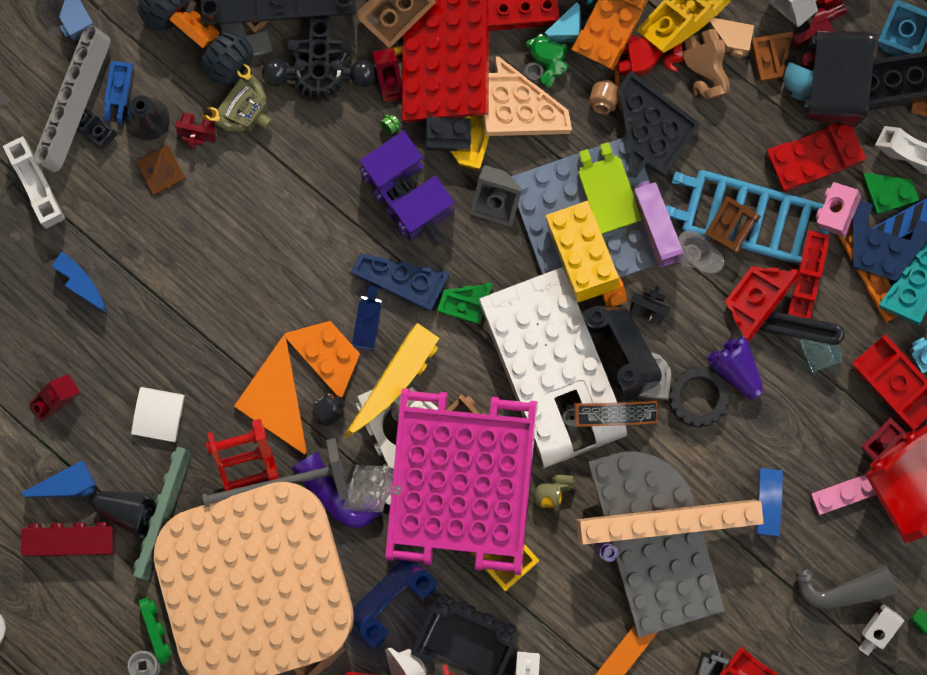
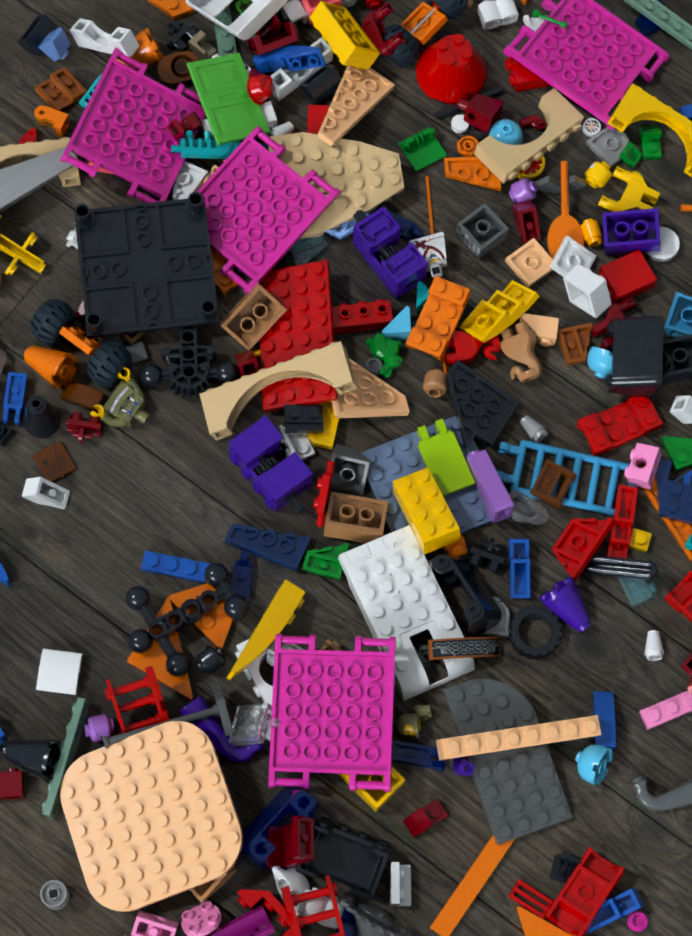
camera: 10 degrees left, 10 degrees down
green plate [139,597,172,665] -> none
bright green plate [380,115,400,135] -> none
none -> white slope [22,477,70,509]
none -> orange cone [24,345,78,390]
none -> reddish brown slope [60,381,105,411]
none -> medium lavender head [84,714,115,742]
none -> black piece [126,562,249,677]
none -> blue plate [141,551,210,584]
none -> tan arch [200,341,358,440]
none -> dark red panel [268,815,314,870]
none -> white bracket [278,425,315,461]
none -> red plate [313,461,335,527]
none -> medium nougat slope [324,492,388,543]
none -> clear blue plate [392,740,446,771]
none -> dark red slope [403,799,448,838]
none -> blue slope [508,539,530,598]
none -> light grey cone [520,415,548,443]
none -> medium azure cylinder [576,744,613,786]
none -> yellow plate [628,528,652,553]
none -> white cone [644,630,664,661]

